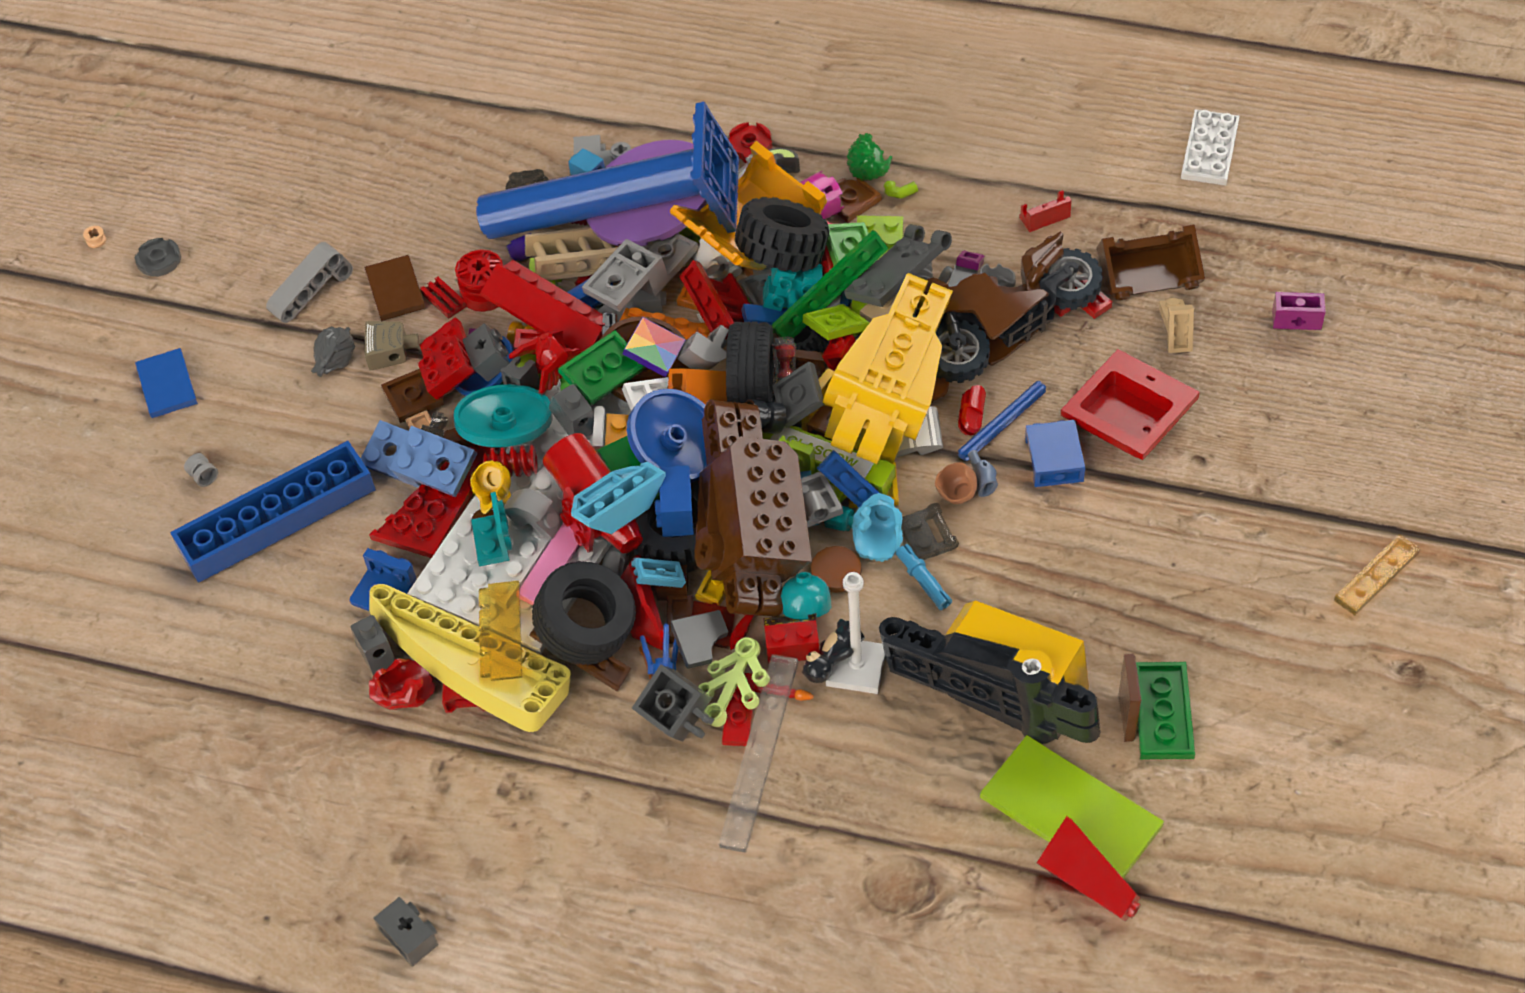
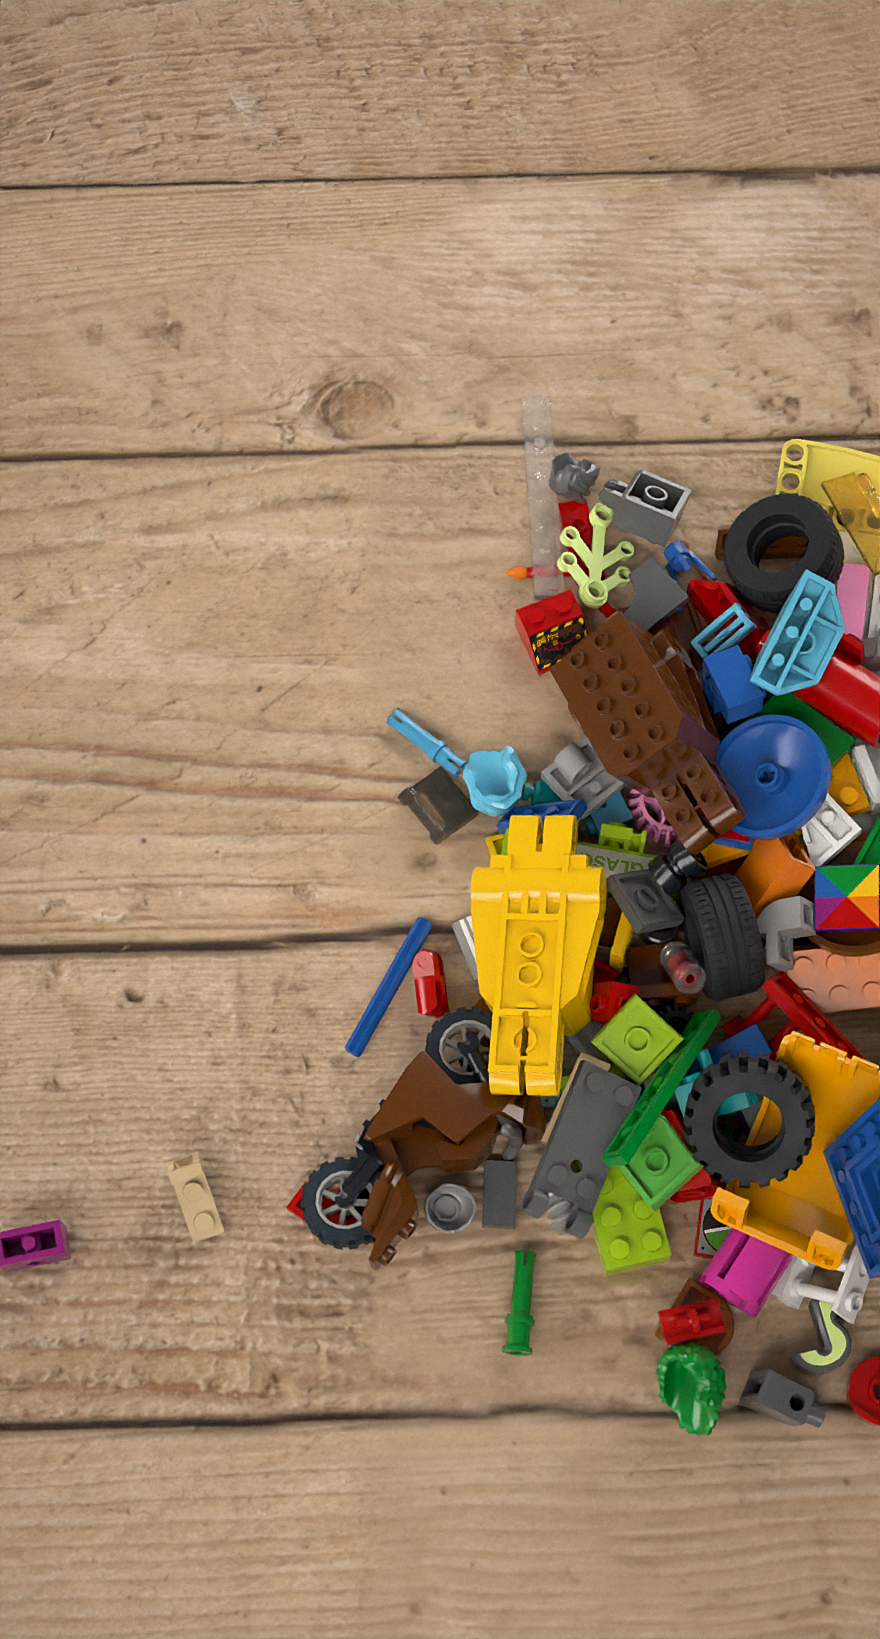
camera: 160 degrees right, 15 degrees up
dark grey brick [373,896,438,967] -> none
teal cylinder [781,572,832,620] -> none
black piece [802,619,865,683] -> none
dark orange tile [811,546,862,593] -> none
white tile [826,572,885,694] -> none
black piece [879,600,1101,744] -> none
lime arm [883,180,918,199] -> none
nougat hair [935,462,977,504] -> none
magenta tile [956,250,985,270] -> none
sand blue piece [968,450,998,497] -> none
lime tile [980,735,1164,878] -> none
red hinge [1019,190,1072,232] -> none
panel [1025,420,1085,487] -> none
red slope [1036,816,1141,922] -> none
piece [1061,349,1200,460] -> none
reddish brown windscreen [1096,224,1205,301] -> none
reddish brown tile [1118,653,1141,742] -> none
green tile [1136,662,1196,760] -> none
white tile [1181,109,1239,186] -> none
none -> green pin [502,1250,536,1356]
none -> dark grey hair [549,452,601,504]
none -> red hips [658,1298,726,1346]
none -> dark grey torso [739,1369,826,1428]

